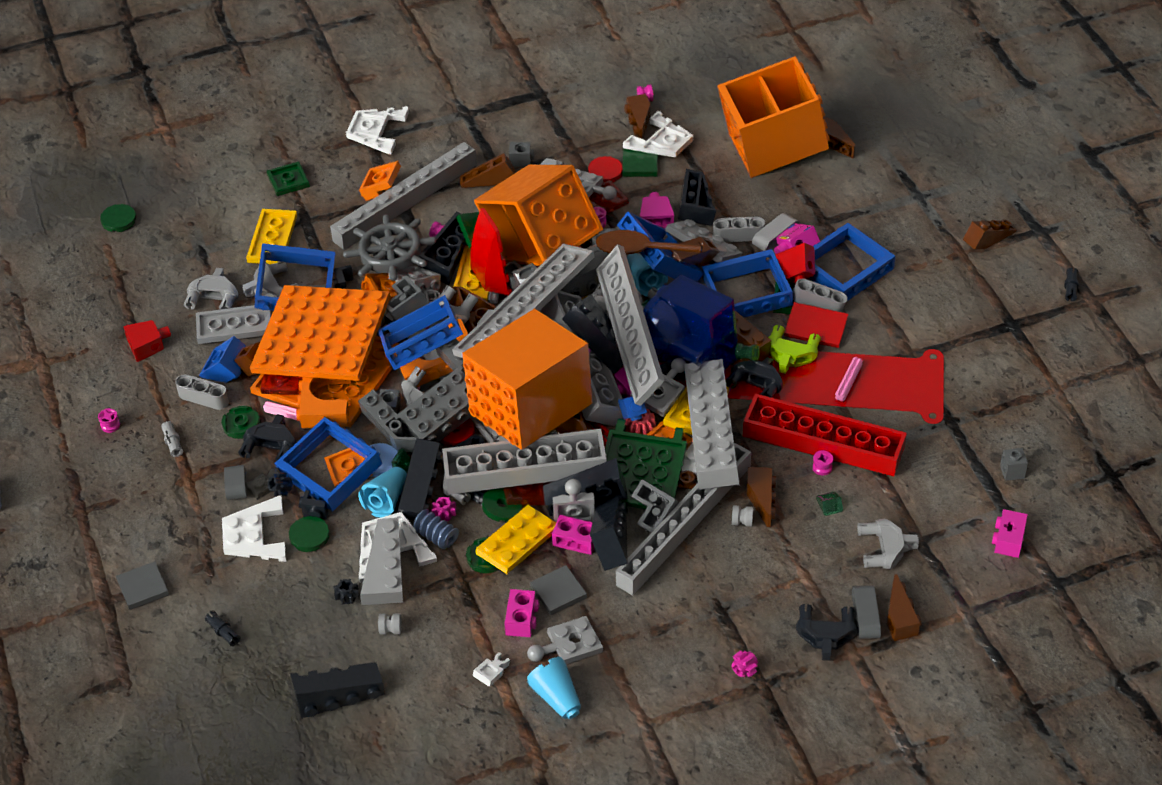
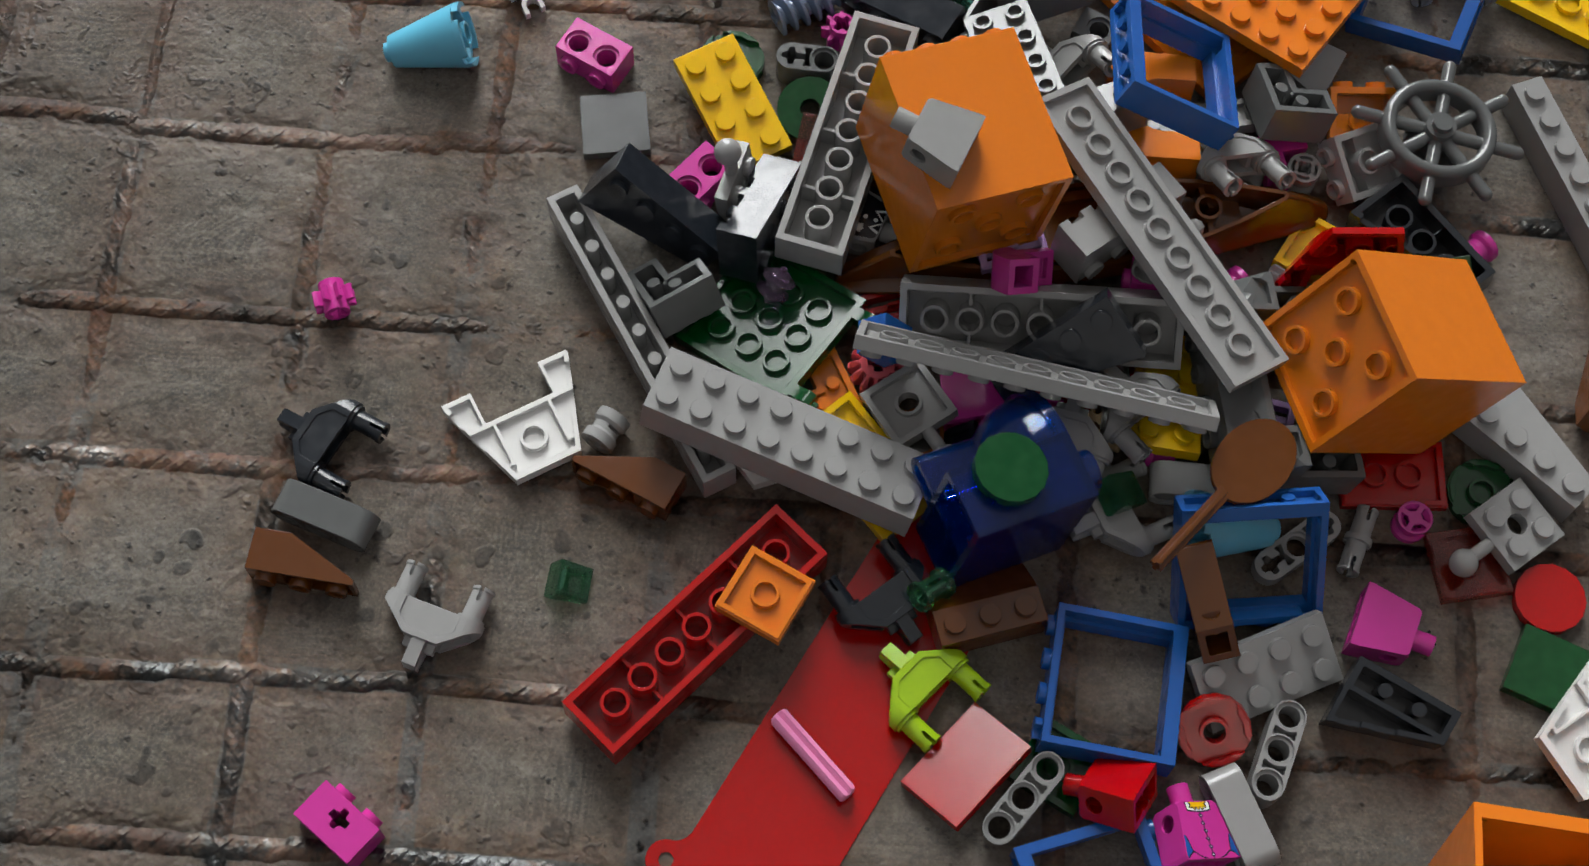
camera: 110 degrees right, 20 degrees up
black bracket [332,265,354,289] -> none
light grey plate [527,616,603,664] -> none
dark pink wheel [812,450,833,476] -> none
none -> white wing [441,350,582,485]
none -> orange tile [714,545,816,646]
none -> clear purple wheel [756,266,795,303]
none -> dark grey beam [776,42,839,85]
none -> light grey torso [890,98,986,189]
none -> dark green tile [972,432,1049,506]
none -> red tile [1178,693,1252,768]

